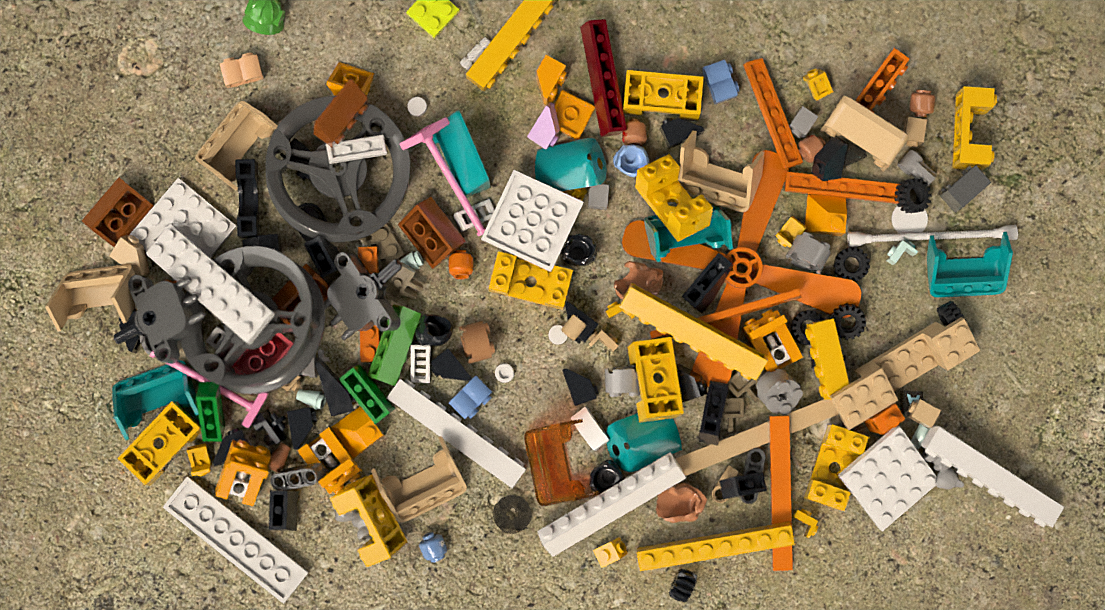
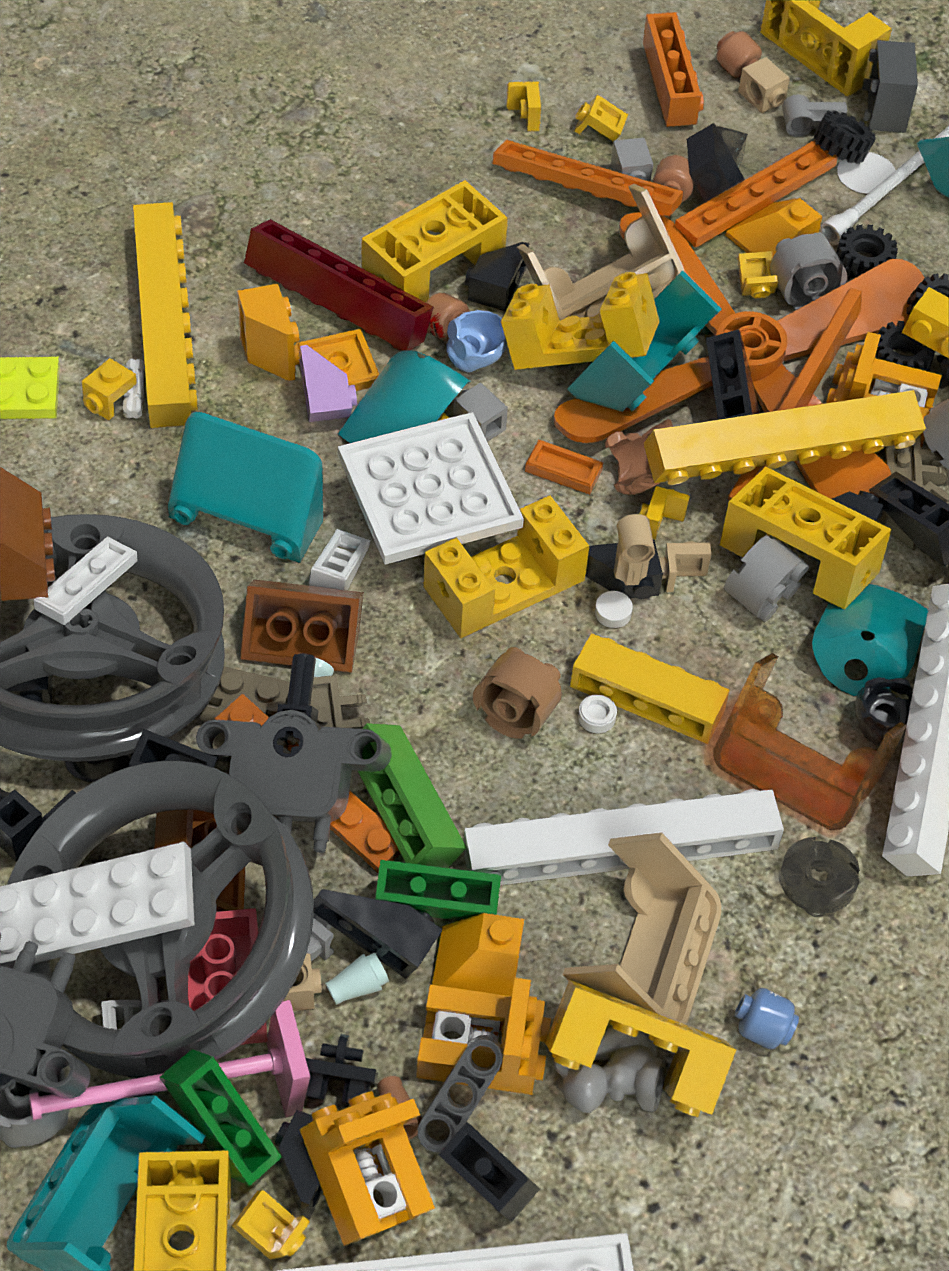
camera: 45 degrees left, 30 degrees down
black slope [287,407,317,450] -> none
bright pink tile [399,117,486,236] -> none
white tile [408,97,427,117] -> none
white slope [411,342,431,383] -> none
black hair [415,314,452,346] -> none
black slope [430,349,472,382] -> none
orange head [448,250,474,280] -> none
medium blue brick [449,376,492,419] -> none
black hair [561,234,597,266] -> none
black slope [562,368,599,406] -> none
white slope [571,407,610,451] -> none
medium blue brick [702,60,739,105] -> none
tan windscreen [820,96,909,172] -> none
light aqua bracket [886,240,918,265] -> none
none -> yellow bracket [82,358,137,420]
none -> yellow bracket [507,82,541,131]
none -> orange tile [525,440,604,495]
none -> yellow brick [570,633,730,744]

